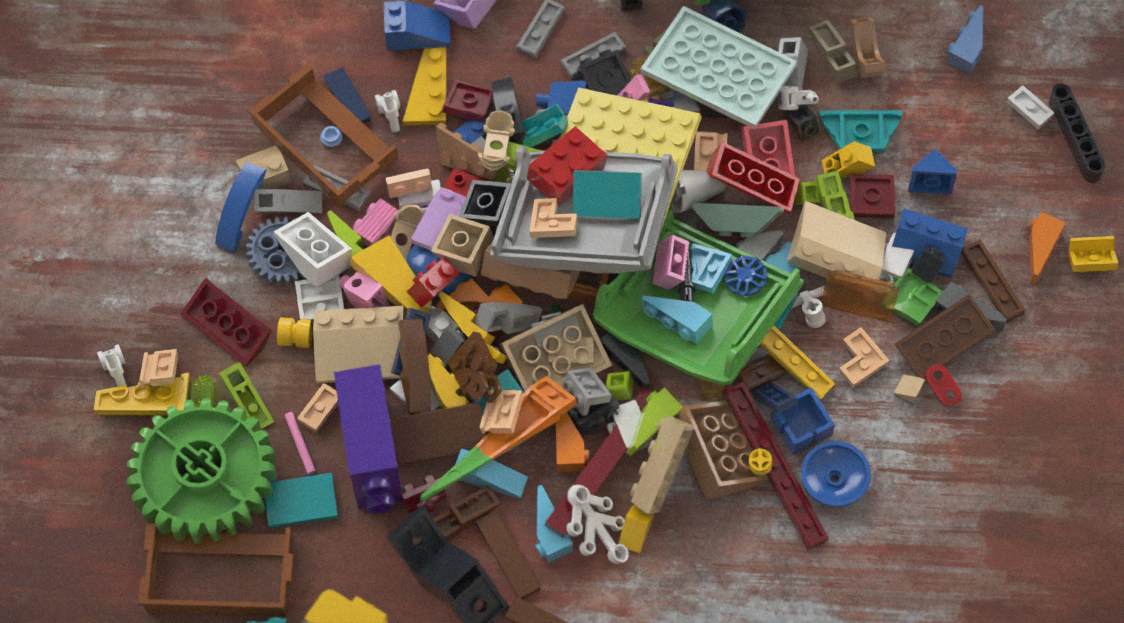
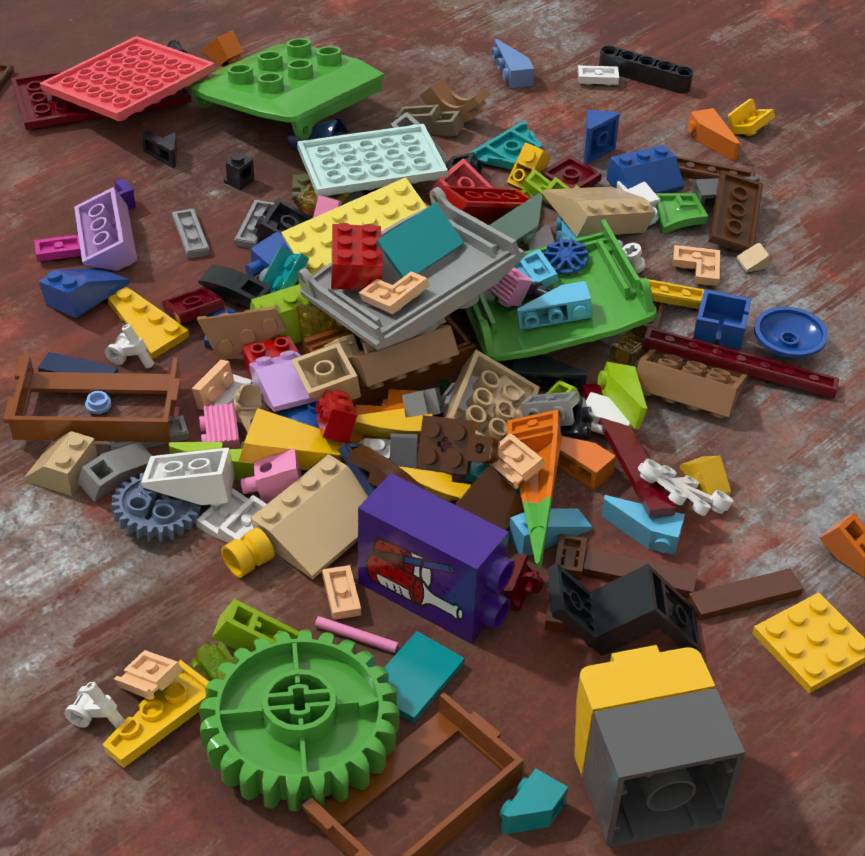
camera: 50 degrees left, 20 degrees down
dark red slope [181,278,272,366] -> none
blue slope [215,162,267,252] -> none
black slope [459,180,512,230] -> none
tan piece [478,111,515,171] -> none
tan slope [630,416,695,514] -> none
yellow wheel [749,449,772,476] -> none
dark blue tile [752,382,799,414] -> none
white piece [779,86,819,110] -> none
clear orange piece [821,270,899,323] -> none
black brick [911,244,945,284] -> none
red plate [925,364,962,406] -> none

